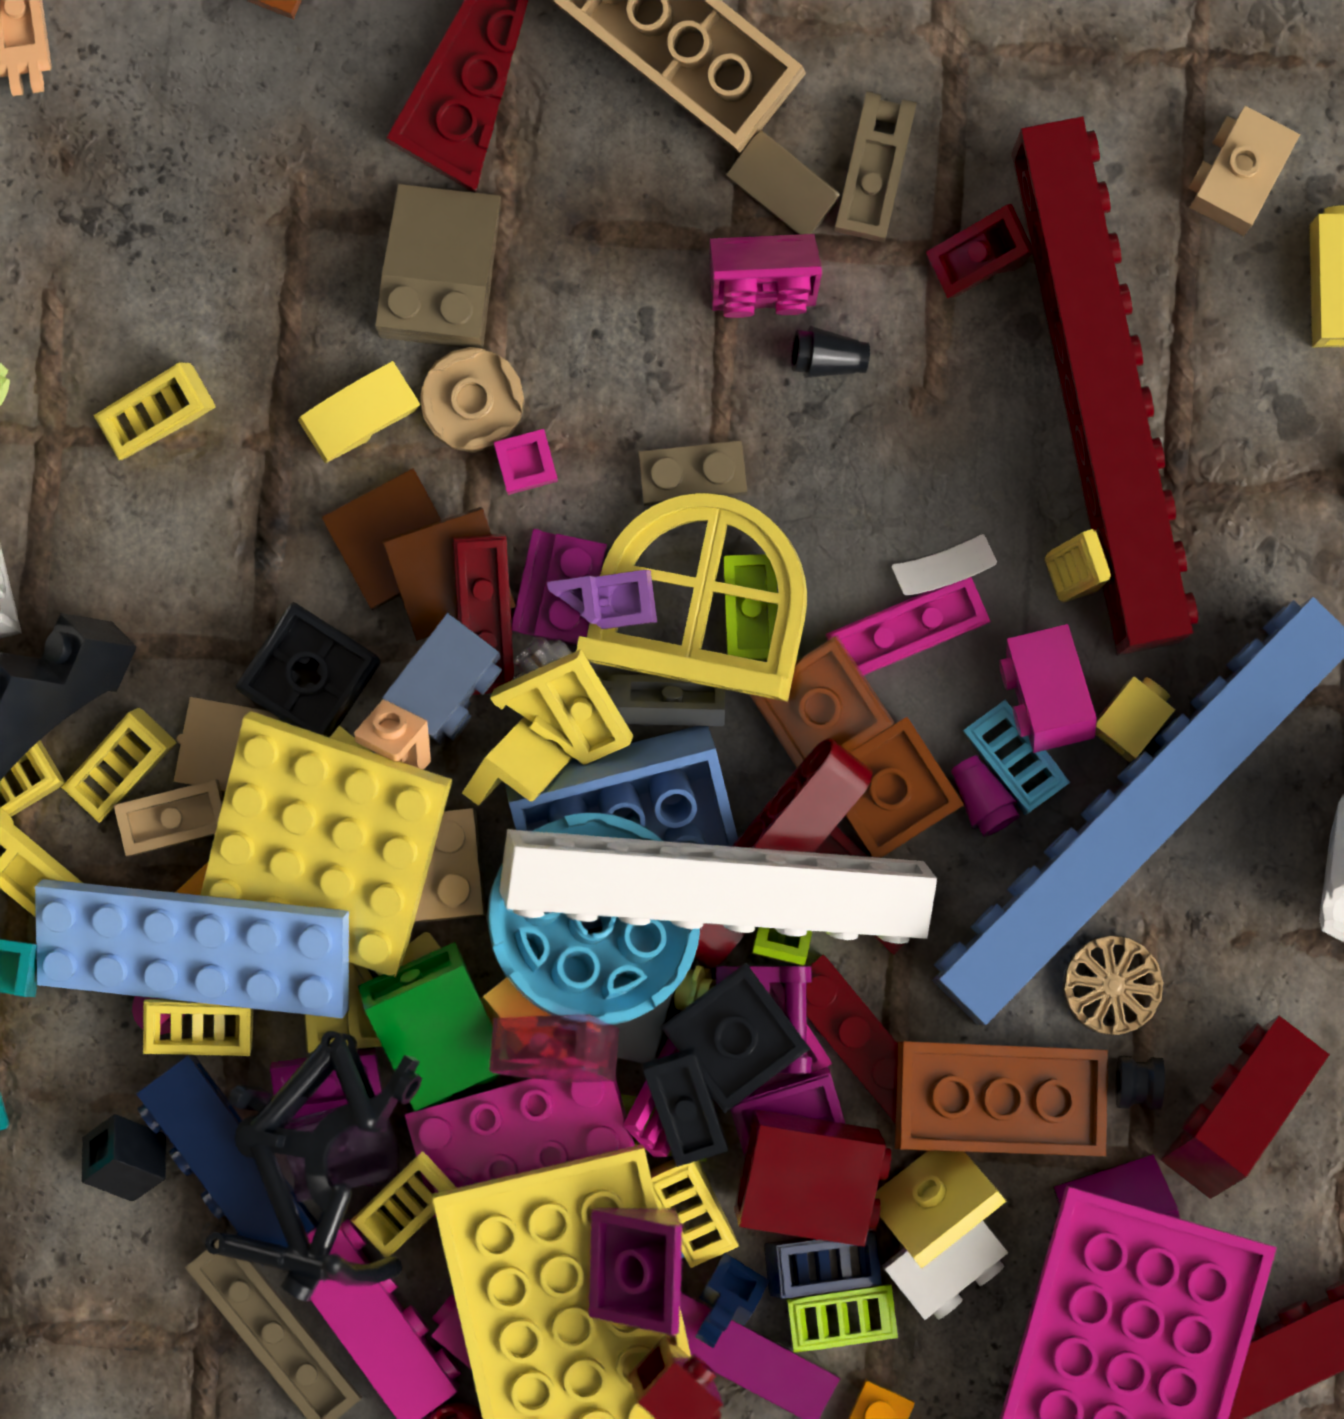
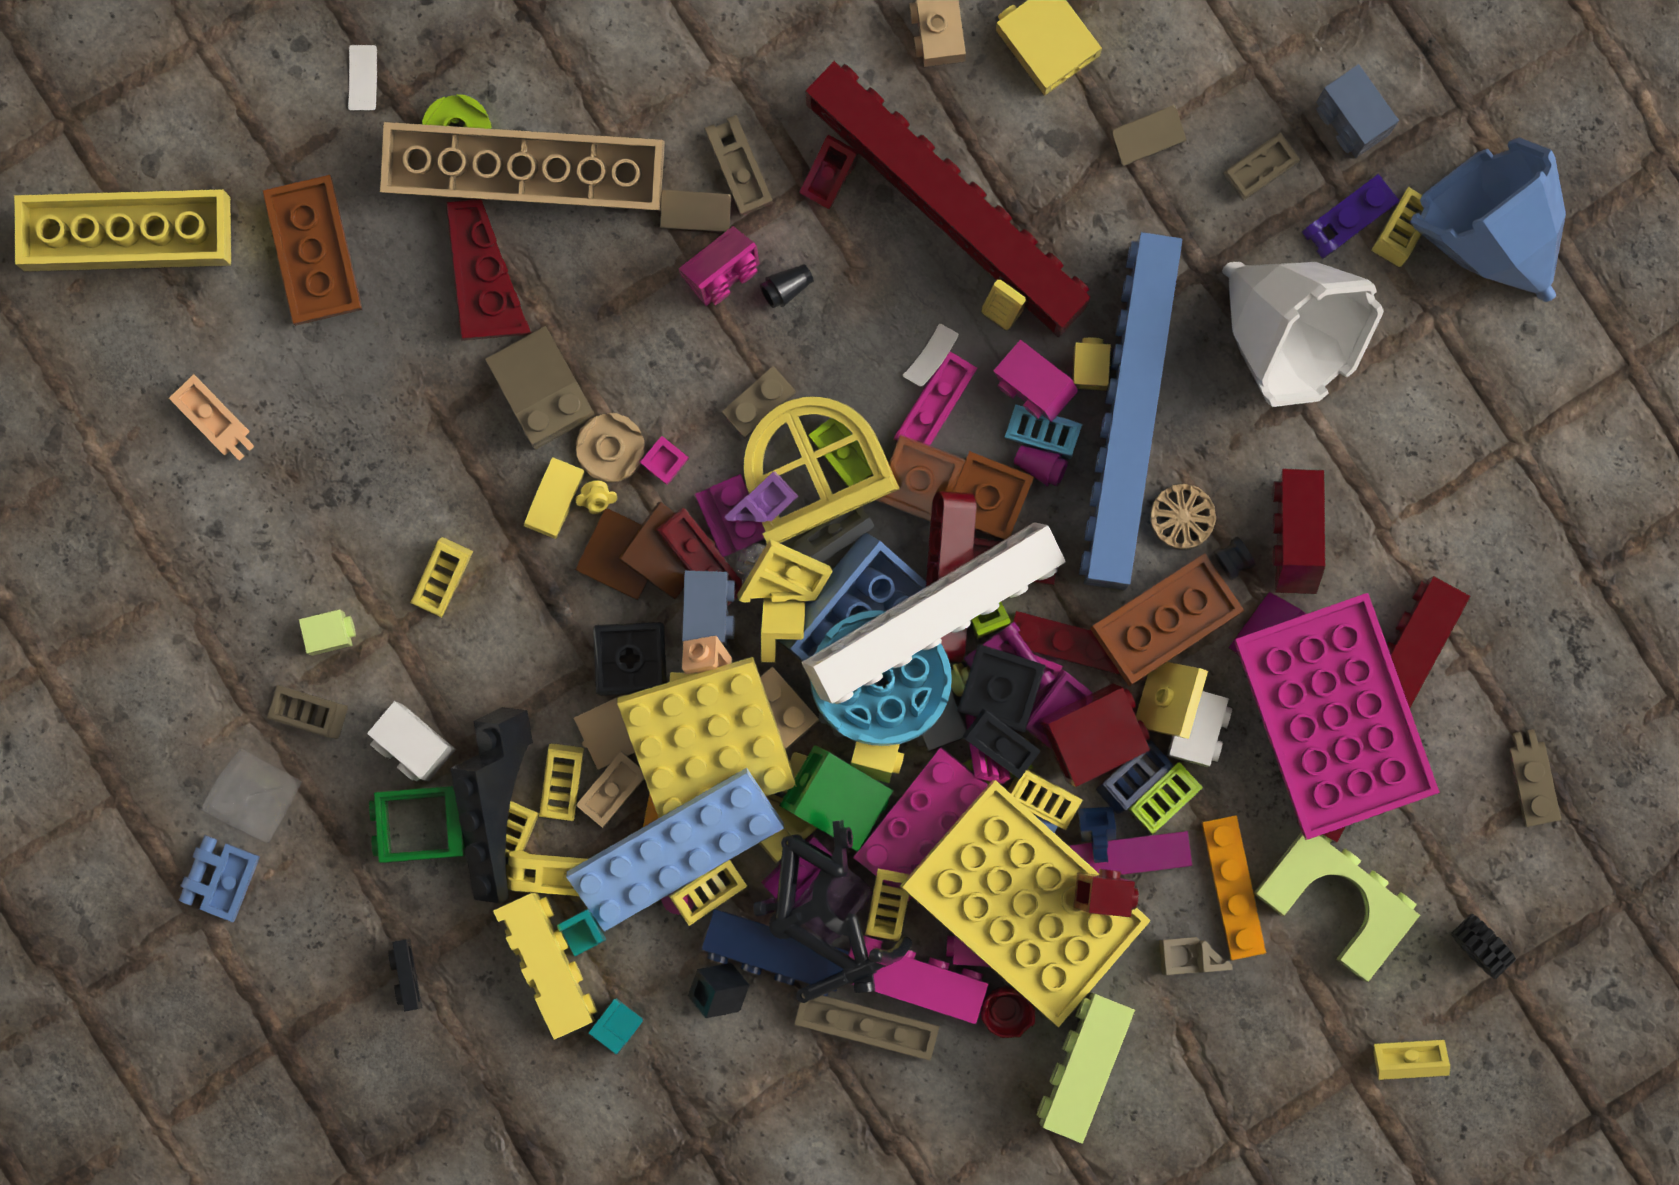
camera: 30 degrees left, 0 degrees up
clear pink slope [489,1014,619,1083] -> none
magenta slope [589,1208,682,1336] -> none
none -> light yellow plate [575,481,617,514]

